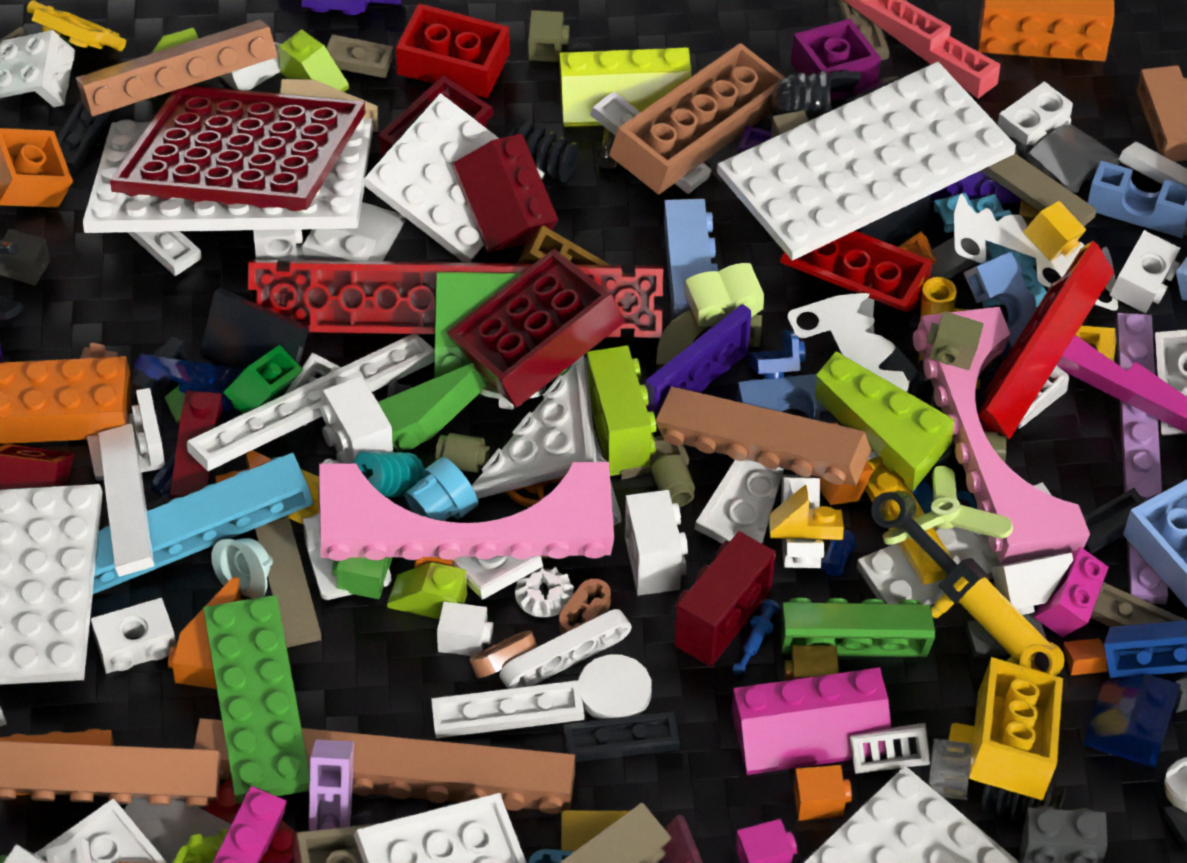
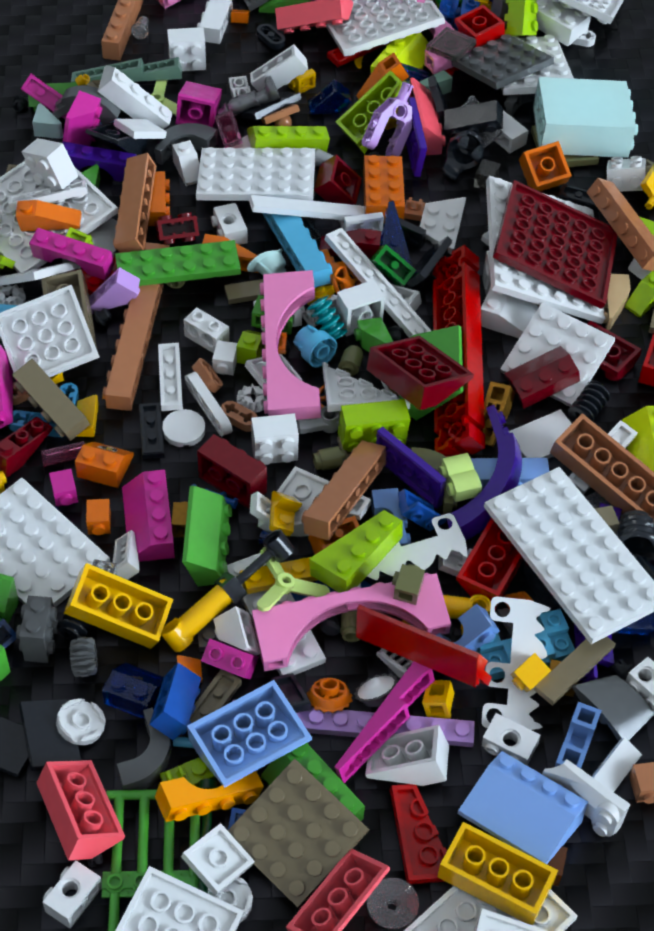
camera: 90 degrees right, 0 degrees up
none -> dark grey gear [69,637,98,678]
none -> orange slope [75,442,134,488]
none -> dark red brick [154,212,199,245]
none -> white brick [184,307,229,353]
none -> orange piece [306,678,353,713]
none -> orange wheel [332,265,361,294]
none -> white piece [354,673,398,707]
none -> white wing [420,197,466,254]
none -> dark purple arch [447,405,522,541]
none -> white tile [510,409,572,459]

